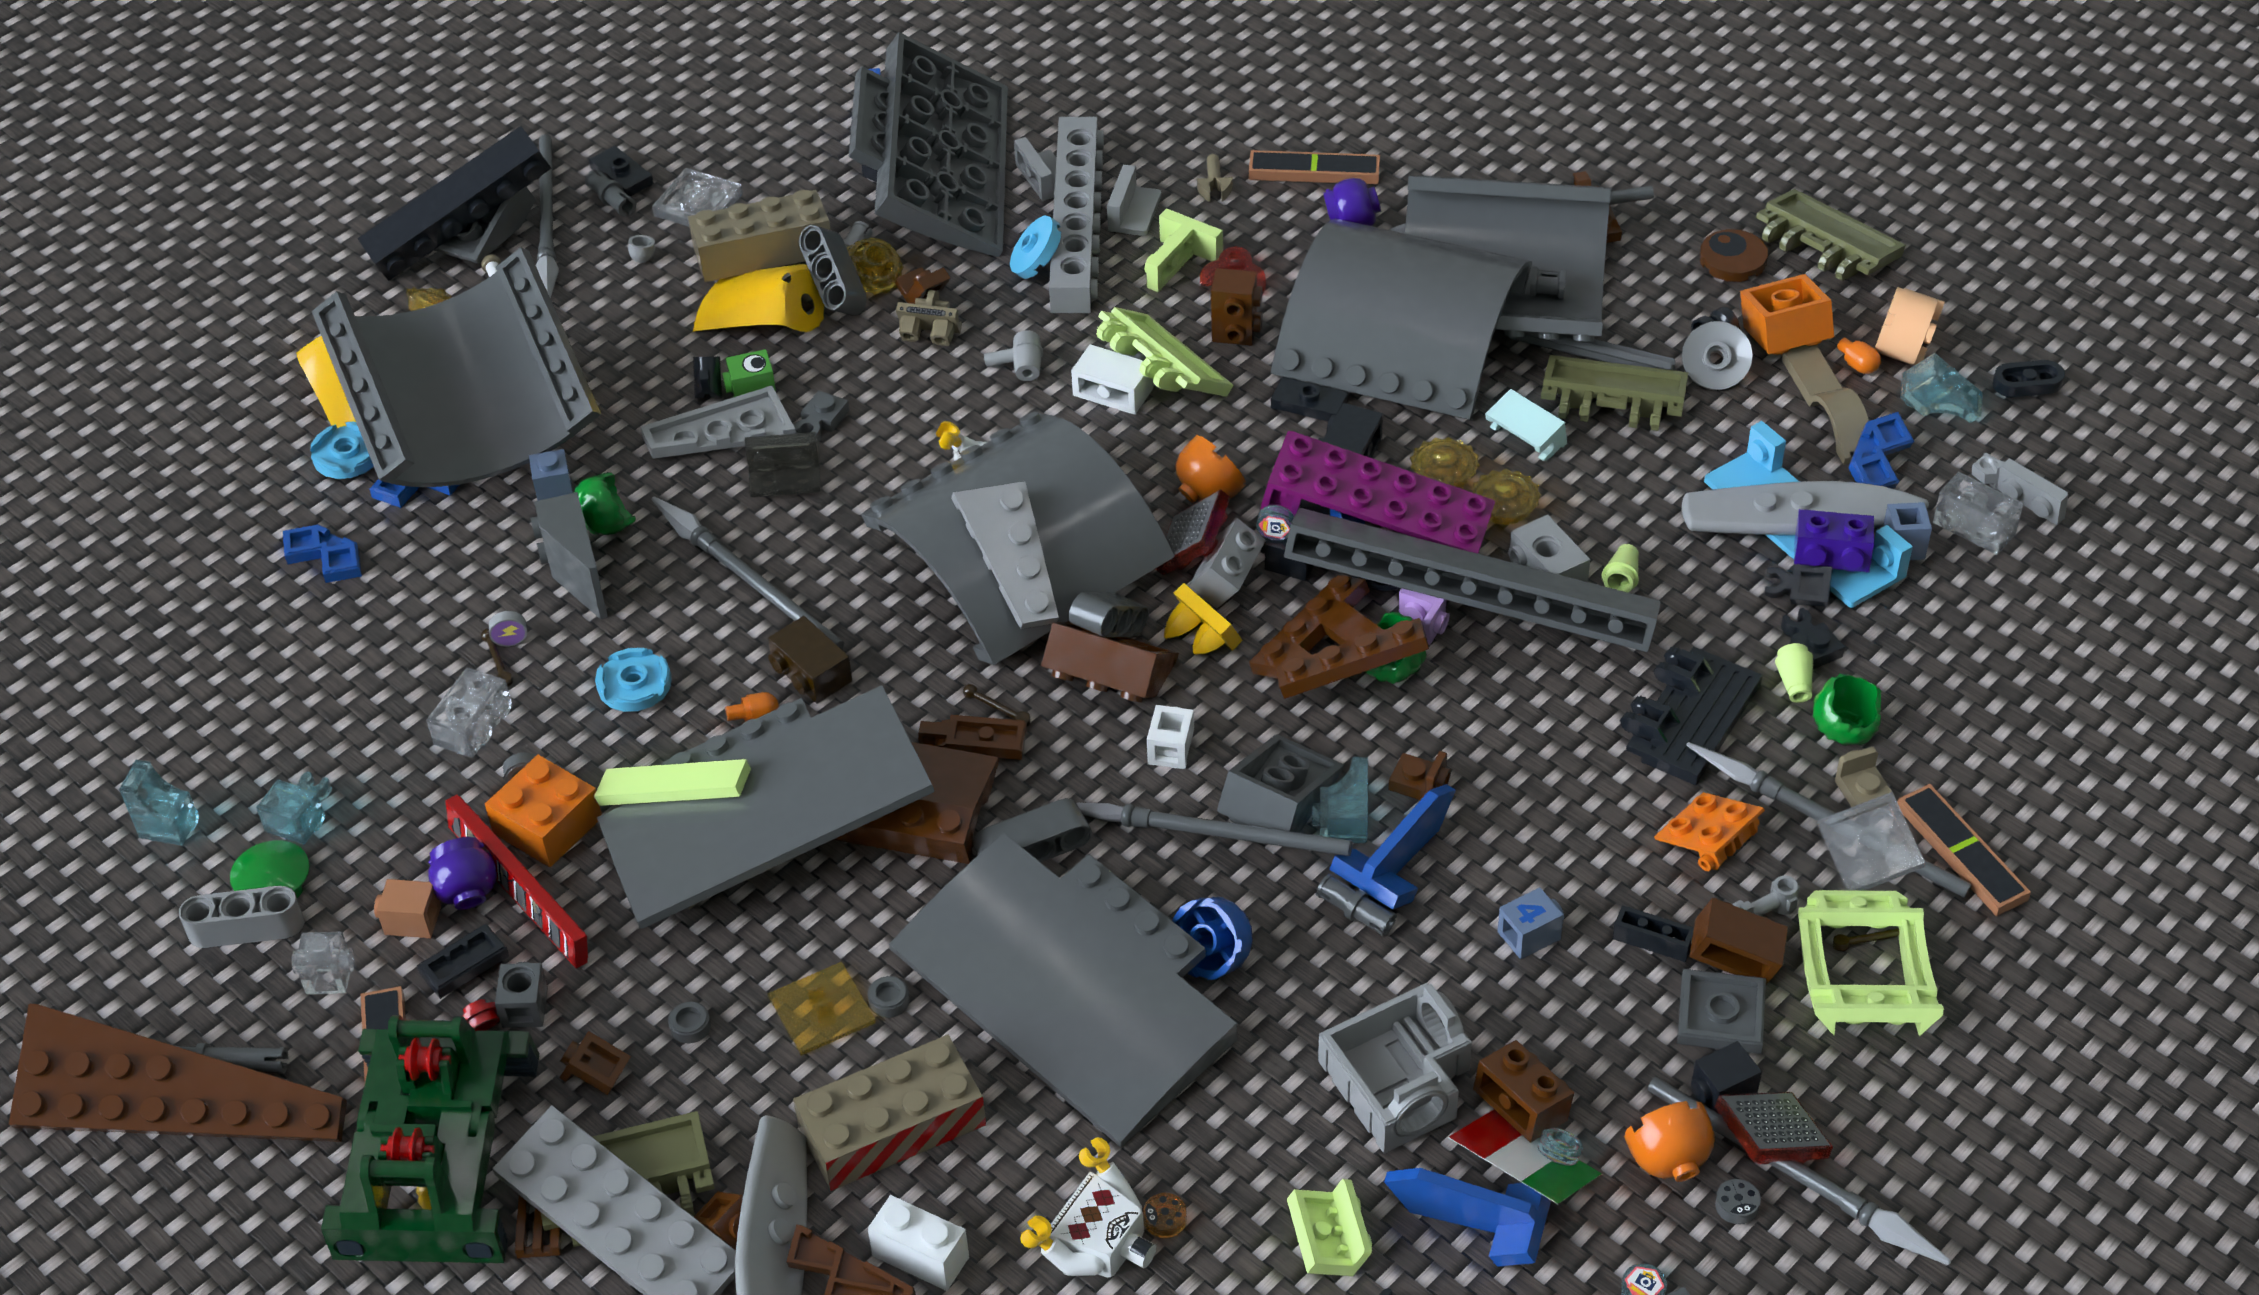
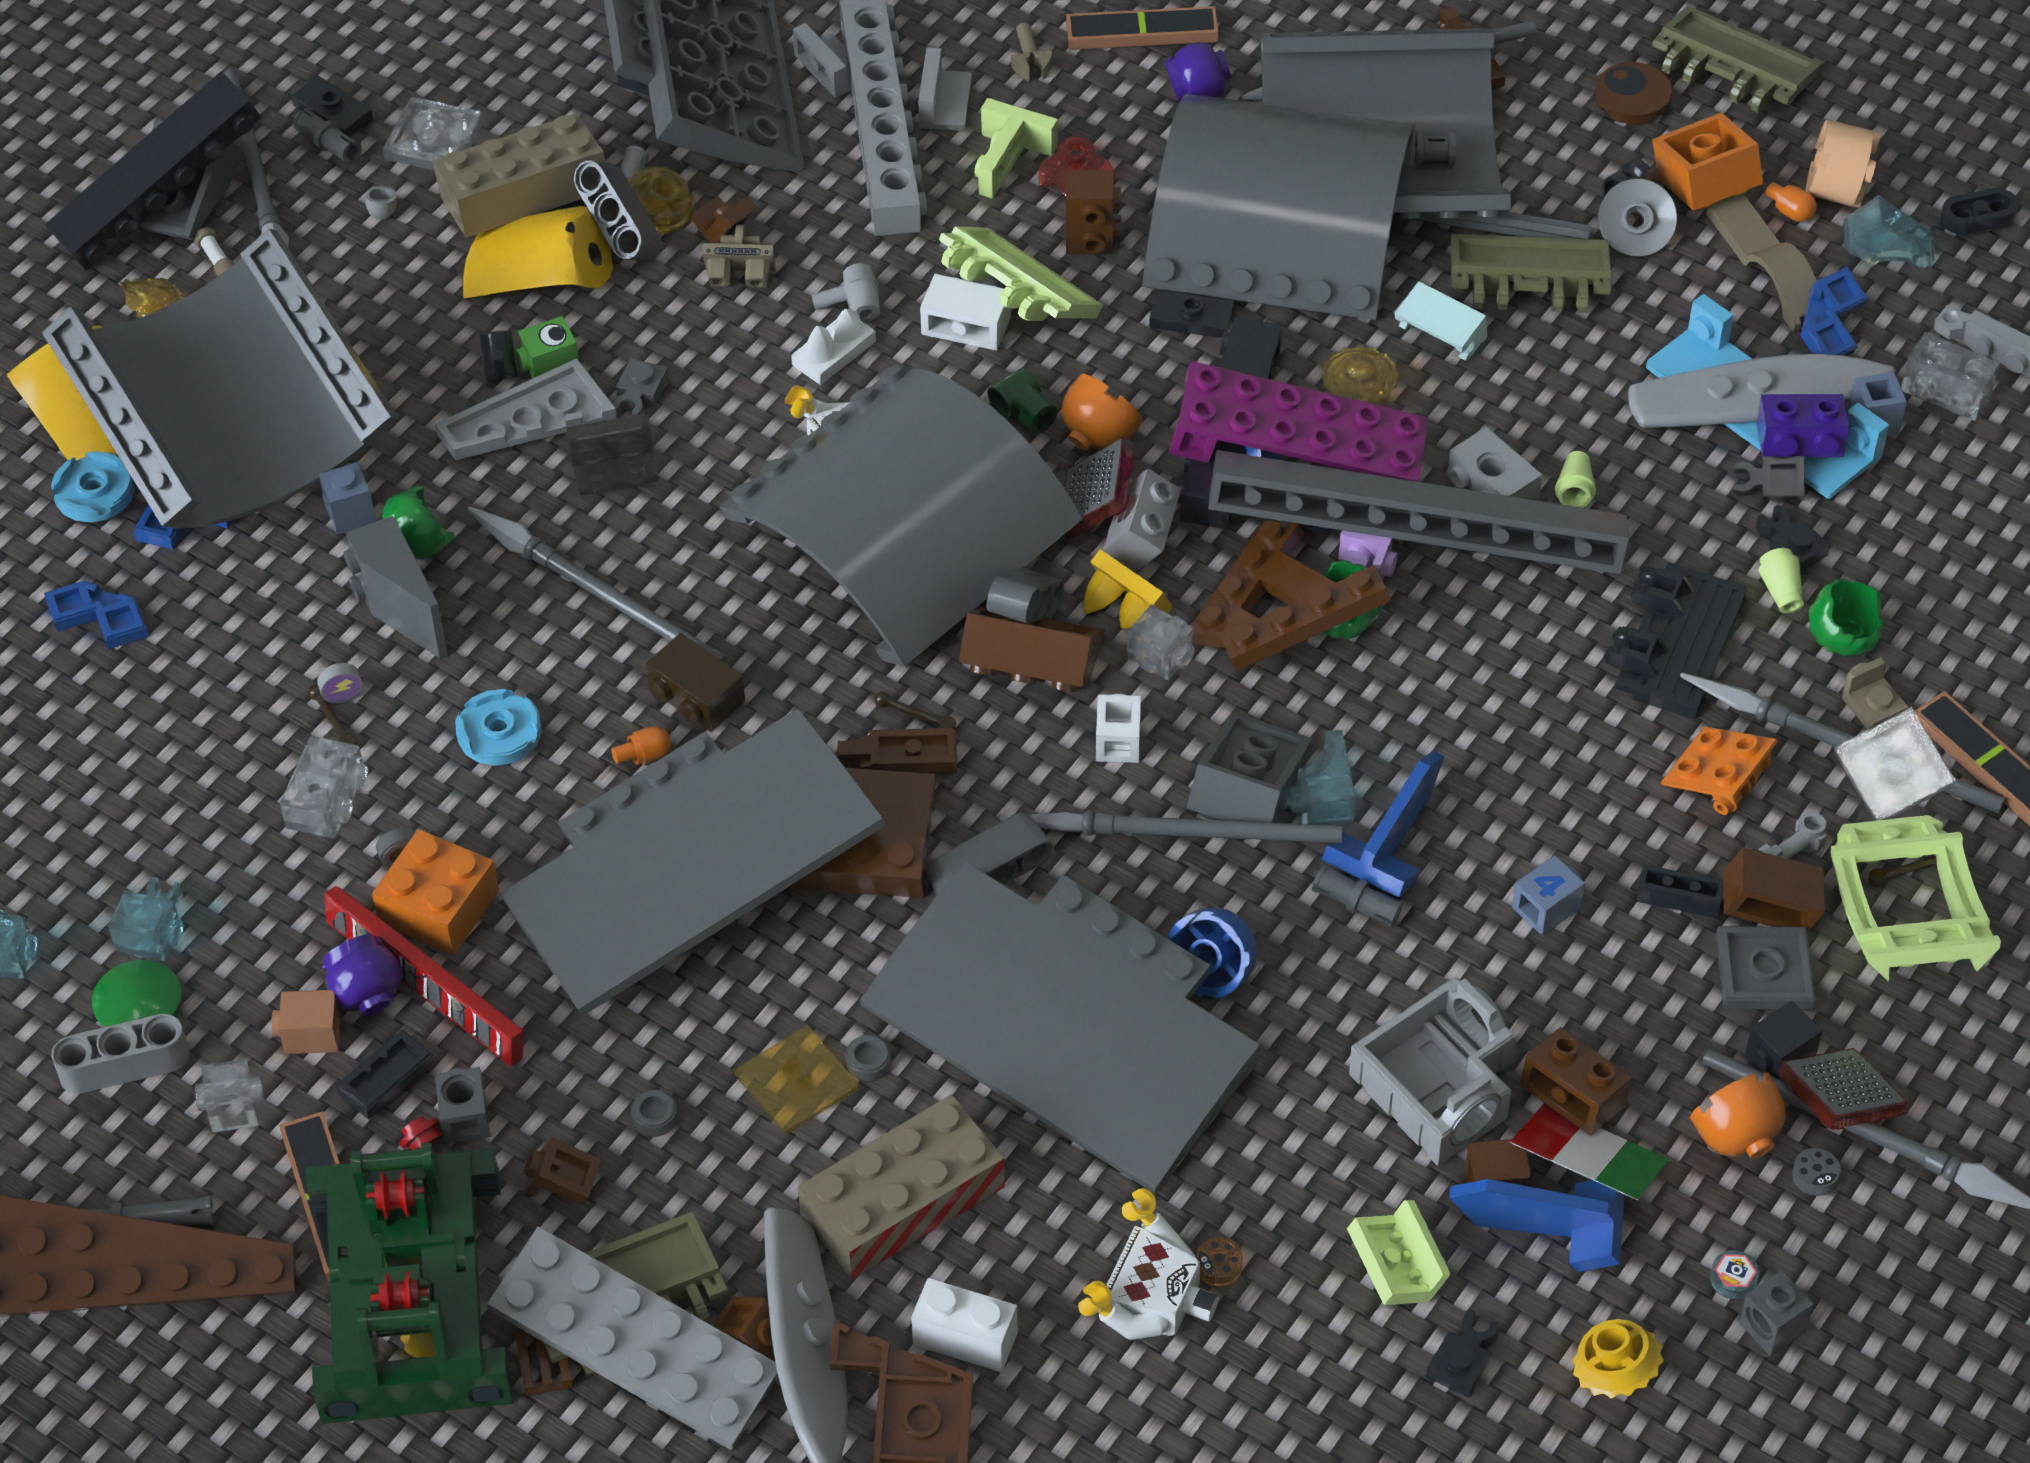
camera: 10 degrees left, 5 degrees up
yellowish green tile [594,759,751,806] -> none
light grey wing [951,481,1059,629] -> none
medium azure plate [1010,215,1061,279] -> none
tile [1256,505,1294,540] -> none
reddish brown bracket [1388,751,1451,800] -> none
clear yellow piece [1472,469,1542,525] -> none
clear light blue tile [1537,1128,1583,1166] -> none
none -> white tile [791,309,876,385]
none -> dark green piece [987,368,1058,435]
none -> clear brick [1127,605,1195,680]
none -> reddish brown panel [1465,1139,1531,1184]

